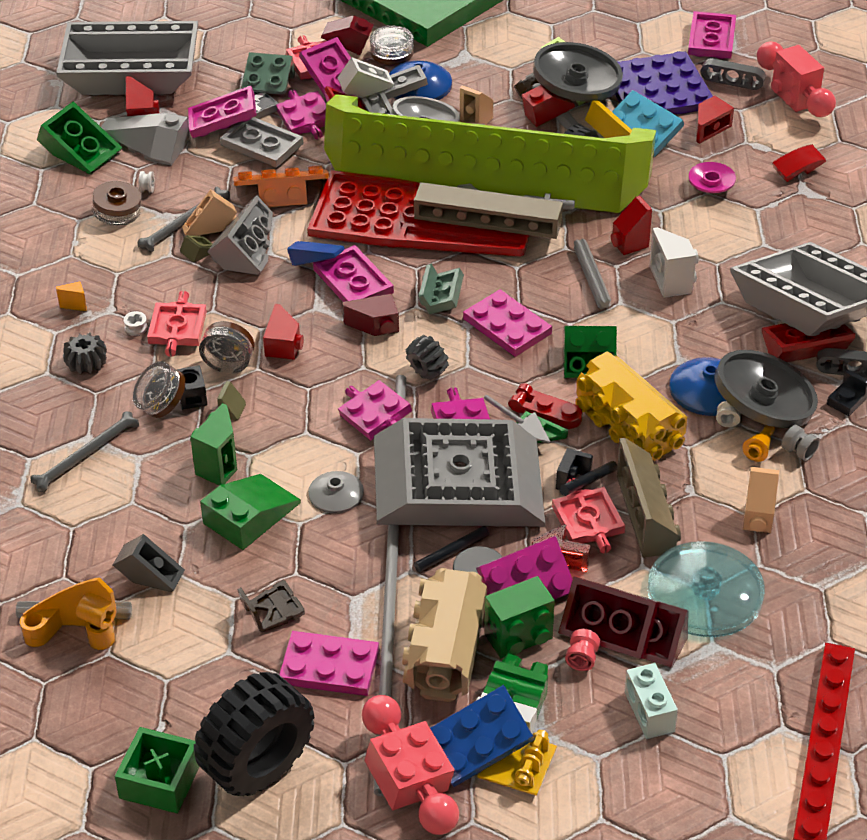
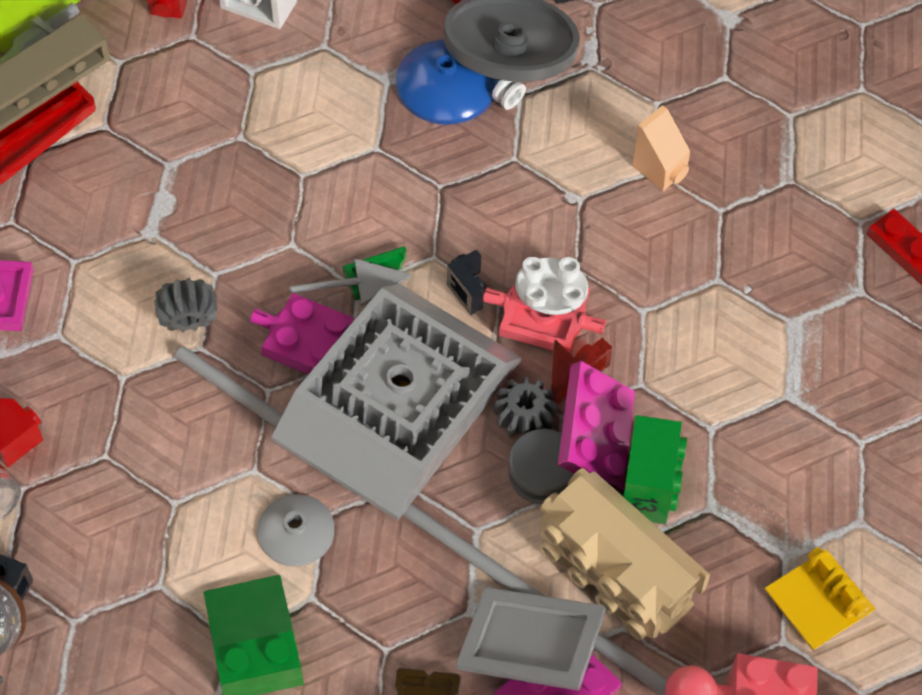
camera: 55 degrees left, 15 degrees up
green slope [190,403,238,486] -> none
olive slope [217,381,246,421] -> none
dark pink plate [338,380,412,441] -> none
dark red slope [342,294,399,336] -> none
black bar [414,526,490,573] -> none
sand green bracket [418,264,464,314] -> none
blue plate [430,685,535,787] -> none
plate [463,289,552,357] -> none
green hips [476,653,548,733] -> none
red plate [508,383,582,429] -> none
dark red slope [558,576,689,668] -> none
black bar [560,461,618,496] -> none
green slope [563,326,617,378] -> none
coral wheel [565,629,600,671] -> none
light grey axle [574,239,611,309] -> none
yellow brick [575,352,688,461] -> none
dark tan slope [617,438,681,558] -> none
light aqua brick [625,663,678,739] -> none
clear light blue dish [648,541,765,637] -> none
light orange cone [742,425,775,462] -> none
light grey wheel [781,425,820,461] -> none
none -> light grey piece [456,587,606,691]
none -> dark grey gear [494,376,558,438]
none -> white dish [515,257,588,315]

